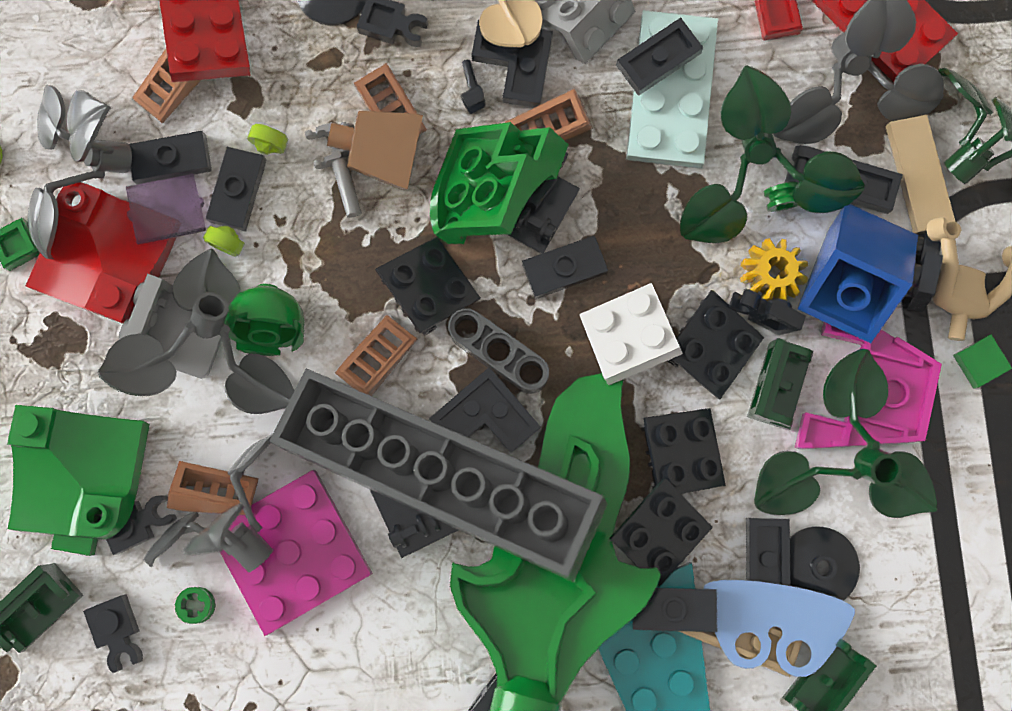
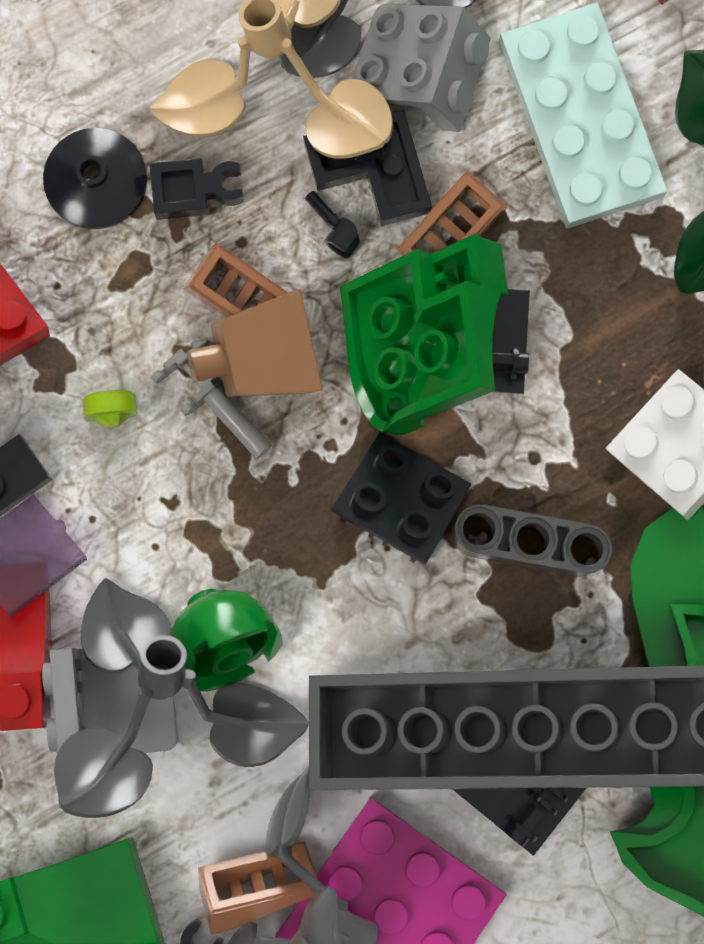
camera: 30 degrees left, 0 degrees up
lime tile [203,226,245,257] -> none
black plate [206,147,267,231] -> none
nougat slope [335,315,418,396] -> none
black plate [429,367,541,453] -> none
black plate [522,235,608,299] -> none
black plate [616,17,704,96] -> none

